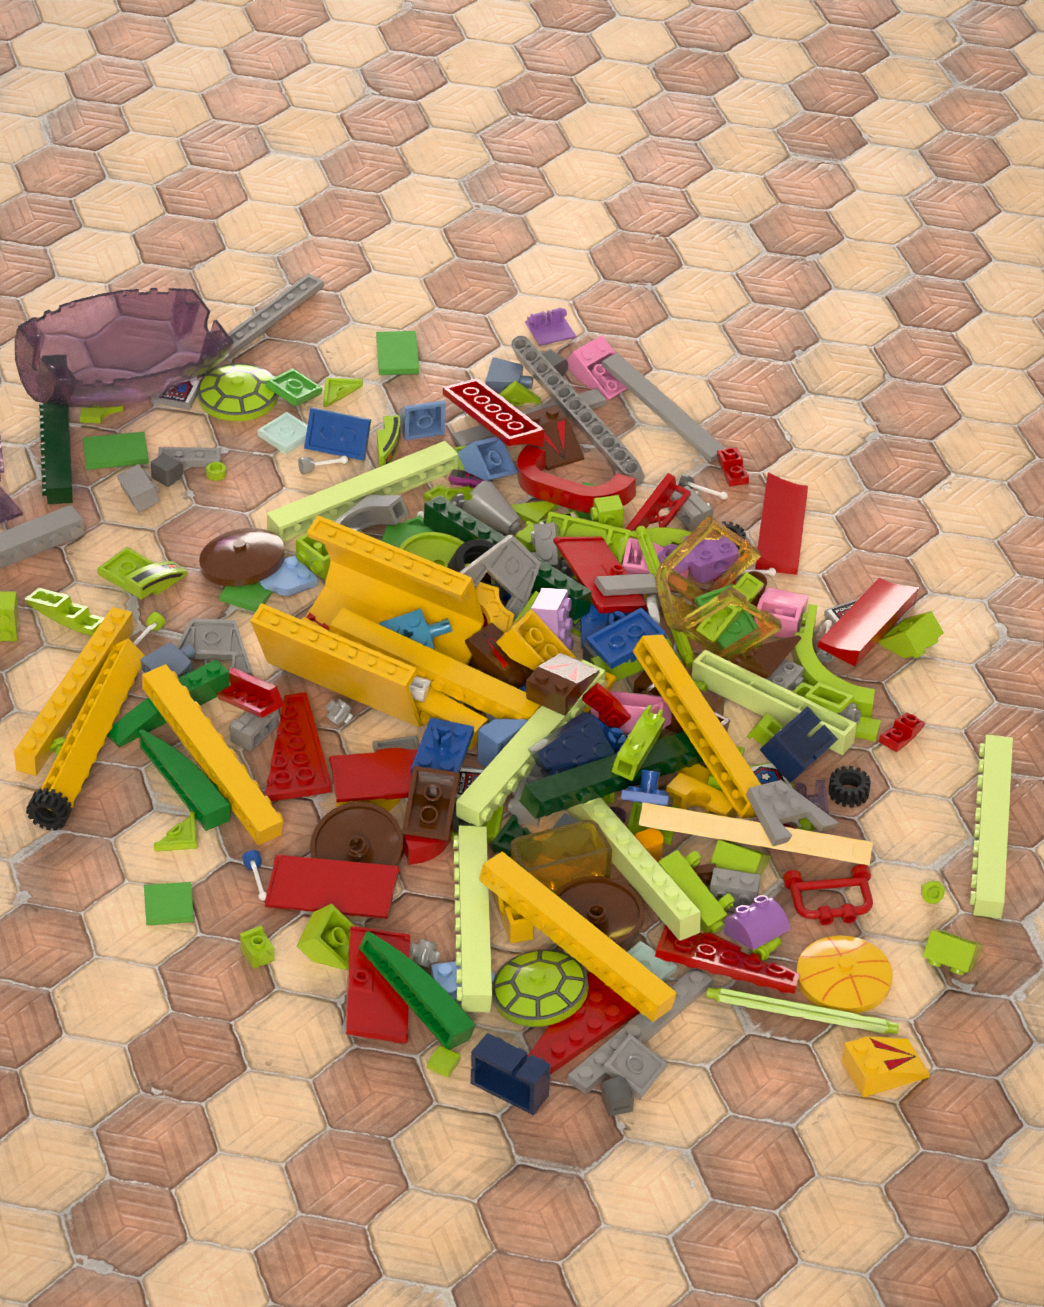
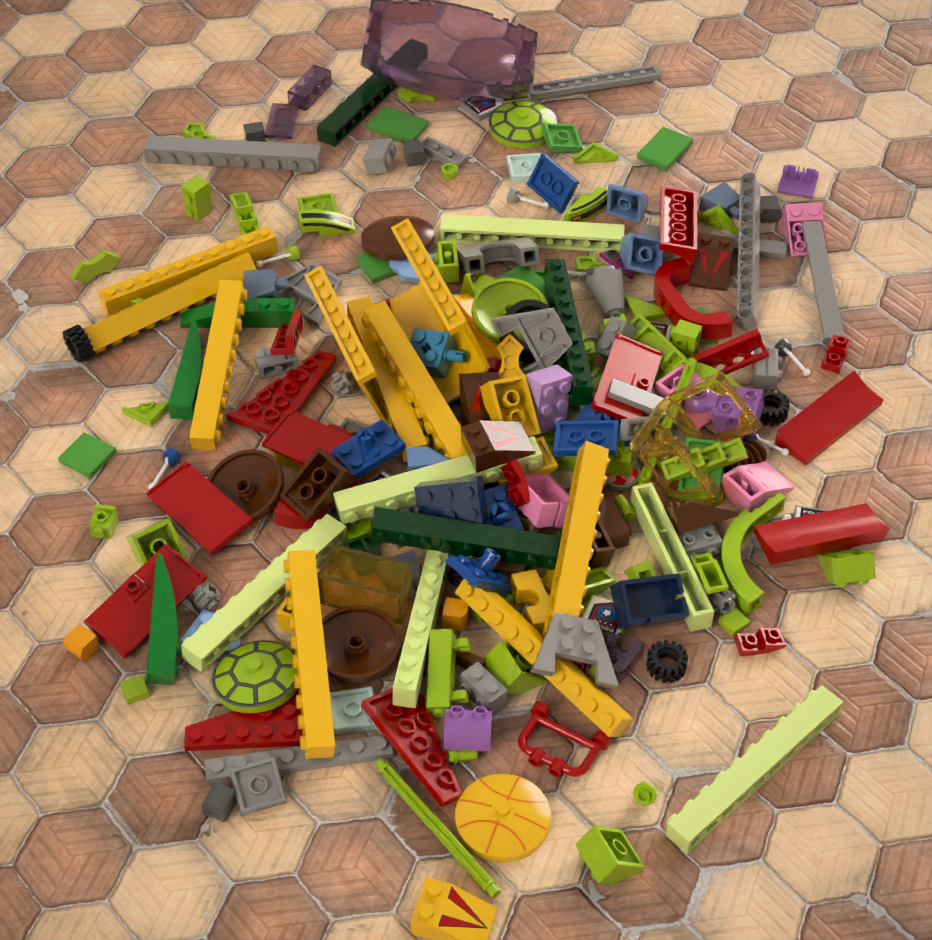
camera: 40 degrees right, 5 degrees up
white brick [409,676,431,702] -> none
dark blue piece [470,1033,551,1115] -> none
lime brick [611,704,665,781] -> none
none -> light orange piece [63,625,100,661]

